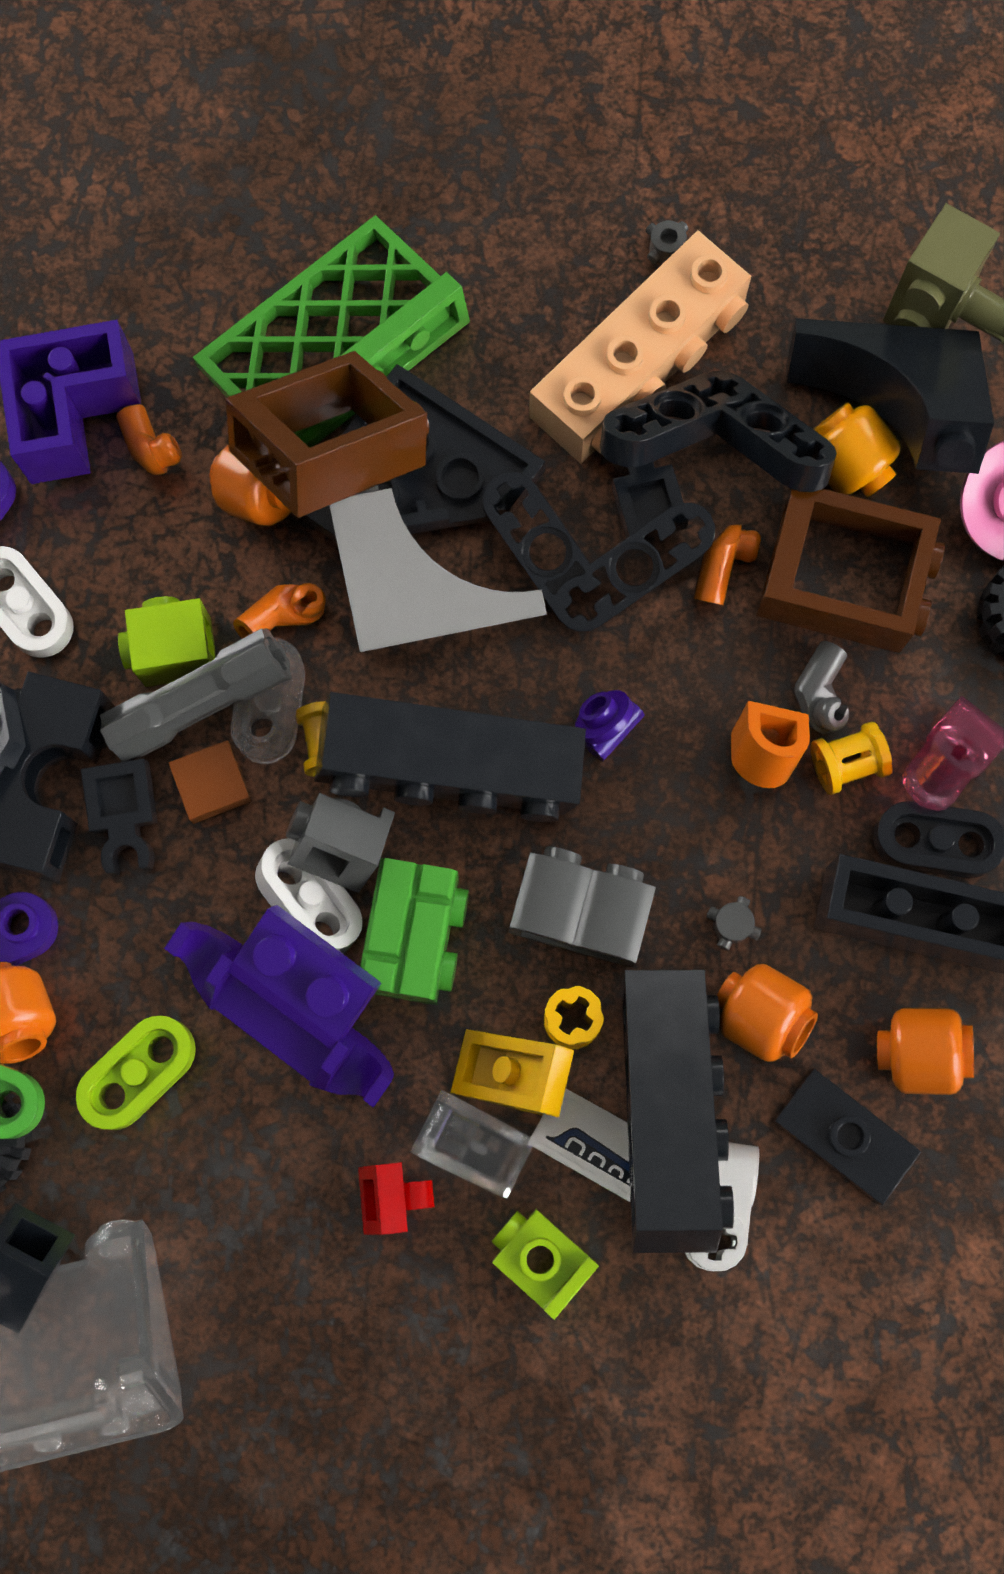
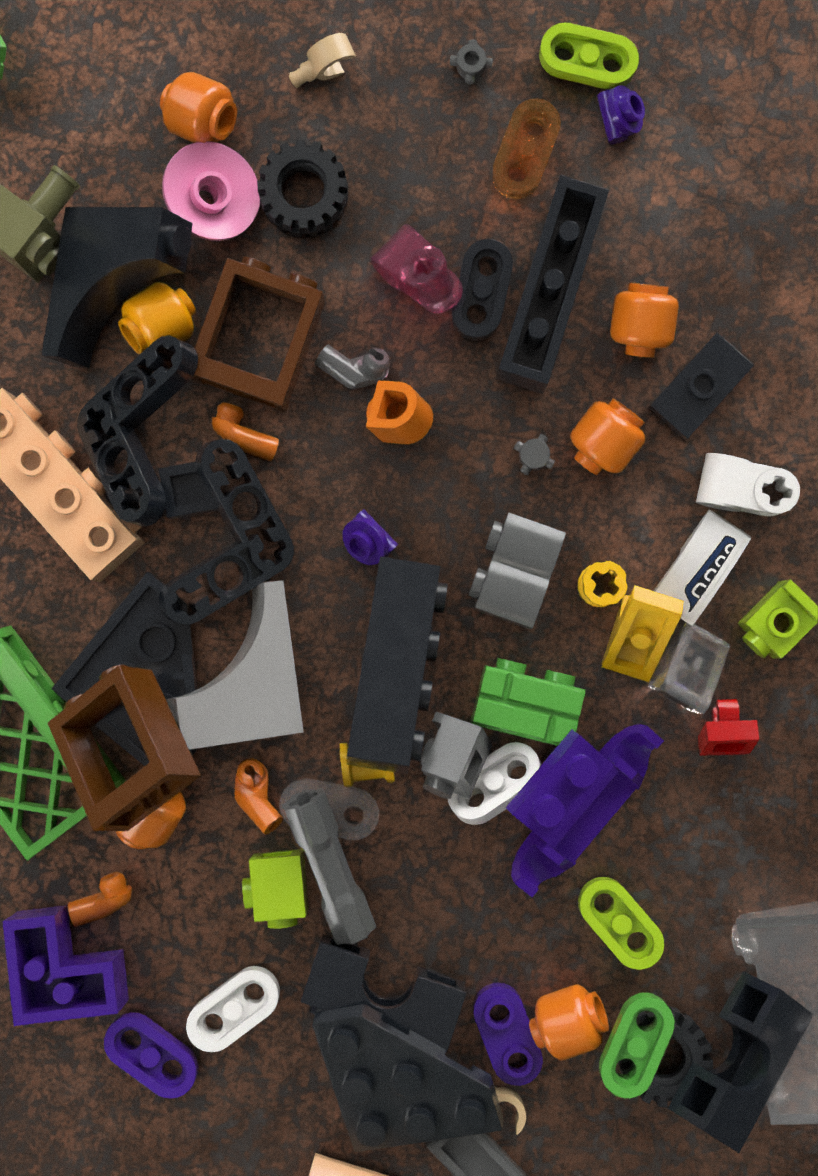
camera: 90 degrees left, 10 degrees up
black plate [81,759,158,876] -> none
dark orange tile [168,740,252,824] -> none
black brick [622,970,734,1253] -> none
yellow bush [810,721,892,795] -> none

